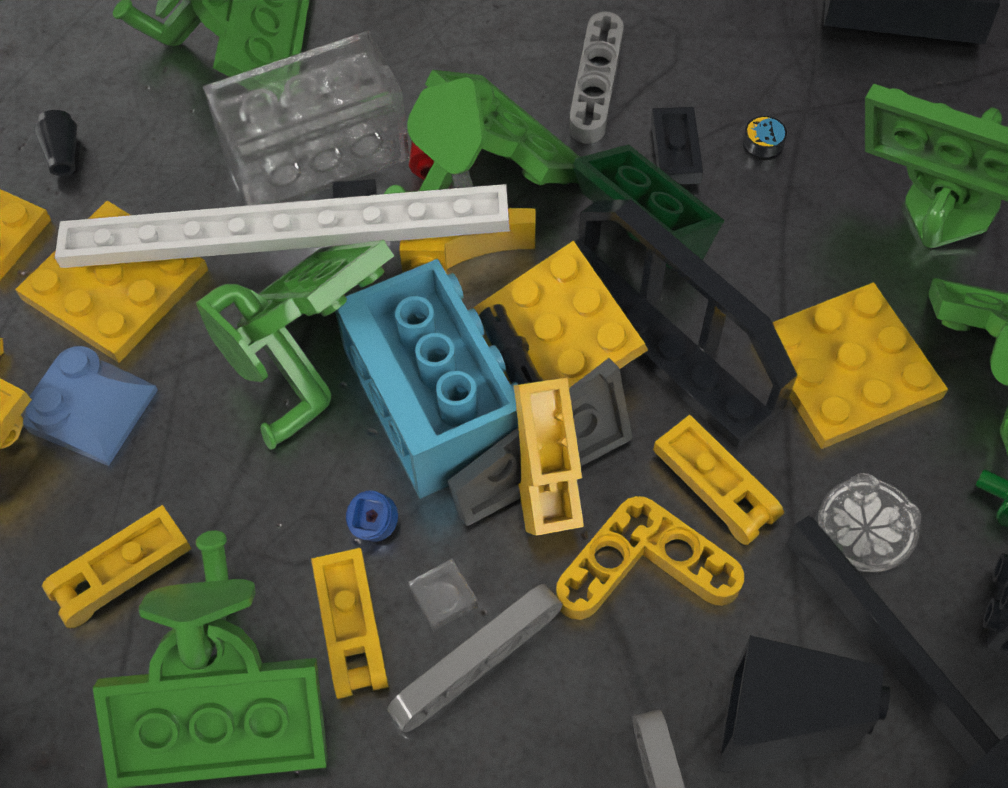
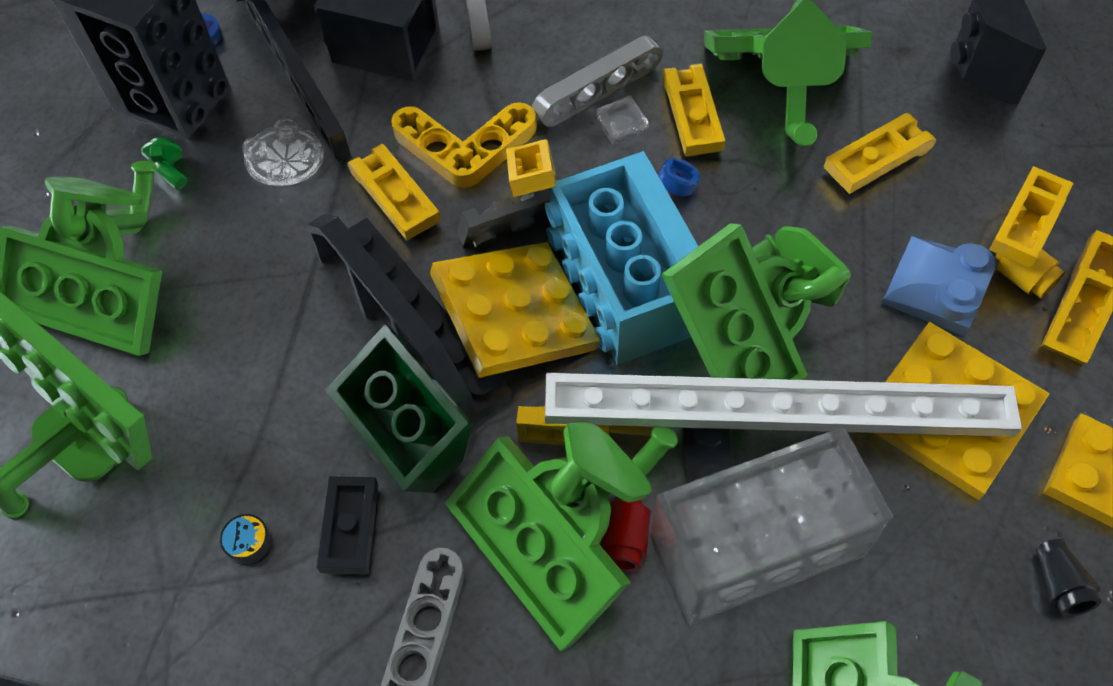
camera: 175 degrees left, 0 degrees up
black pin [479,304,543,385] -> none
yellow plate [772,282,948,449] -> none

